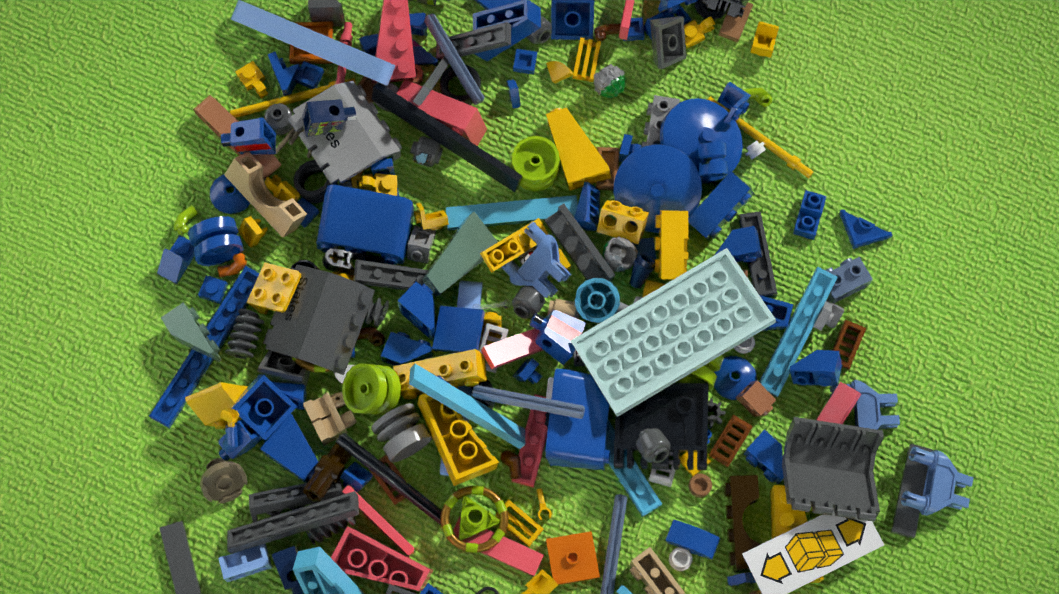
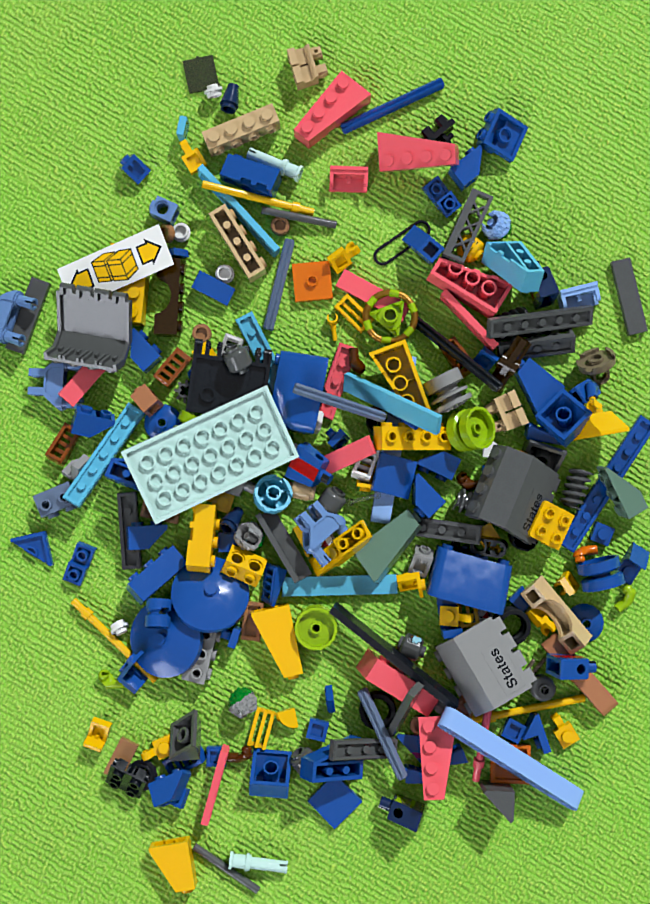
camera: 175 degrees left, 15 degrees up
dark blue torso [302,99,356,137] -> none

